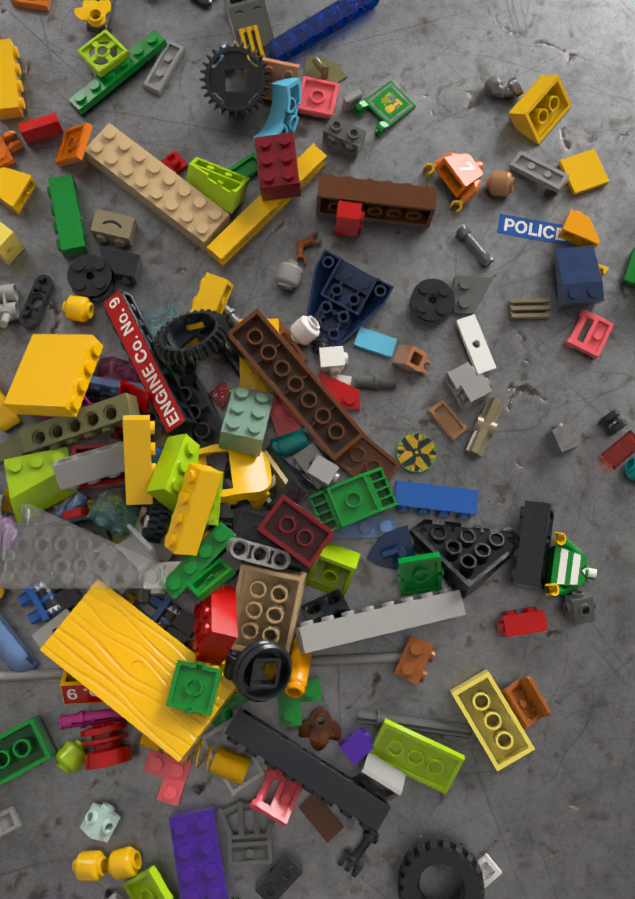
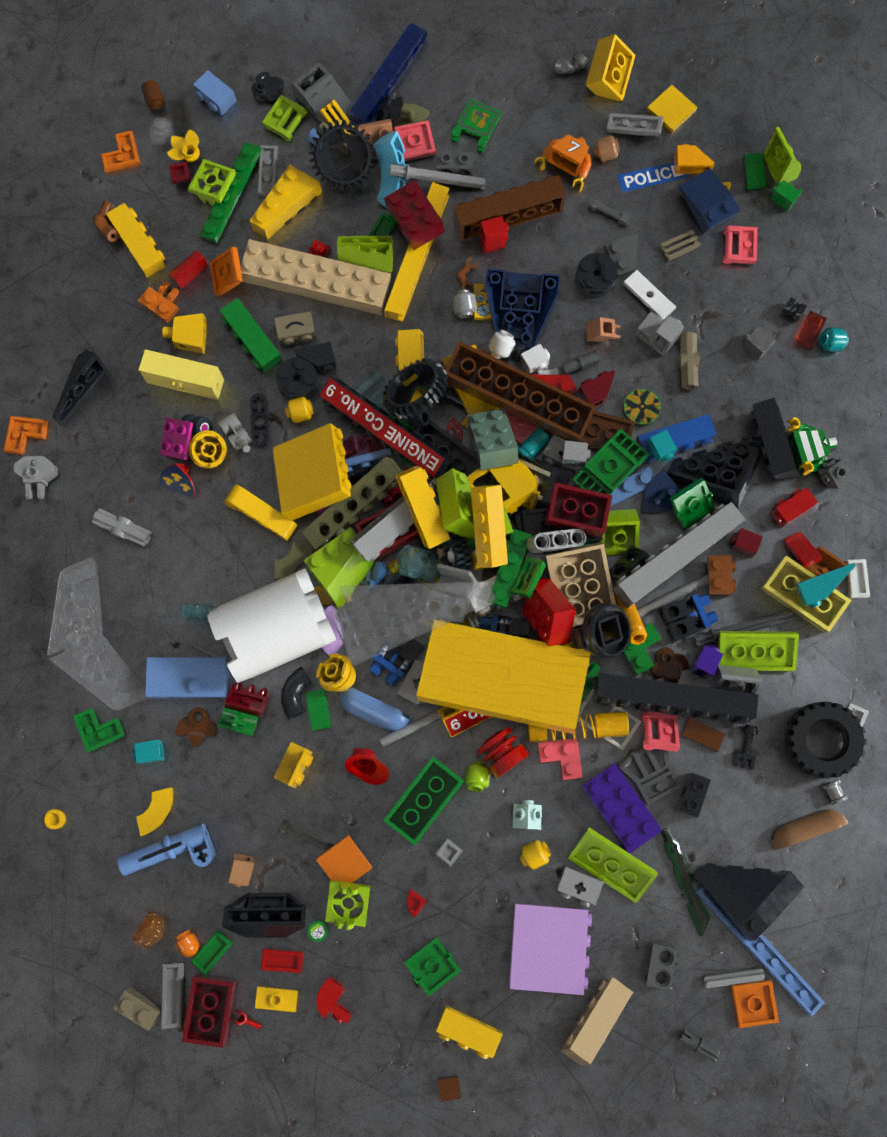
camera: 15 degrees left, 0 degrees up
dark pink pin [59,709,126,730] -> none
red tile [62,507,92,520] -> none
yellow head [106,846,142,880] -> none
red tile [119,380,150,412] -> none
green plate [166,660,222,716] -> none
light grey tile [342,88,363,113] -> none
medium azure tile [353,327,397,359] -> none
medium nougat tile [427,399,469,442] -> none
none -> dark red tile [169,162,191,185]
none -> yellow wedge [250,165,322,240]
none -> lime plate [262,95,309,141]
none -> black plate [375,94,403,125]
none -> light grey axle [389,164,485,189]
none -> tile [474,284,492,321]
none -> dark red slope [578,370,615,407]
none -> teal brick [647,430,678,463]
none -> black hips [658,594,718,644]
none -> dark red brick [730,528,763,558]
none -> red tile [784,531,822,568]
none -> teal slope [794,563,856,609]
none -> white tile [845,559,870,599]

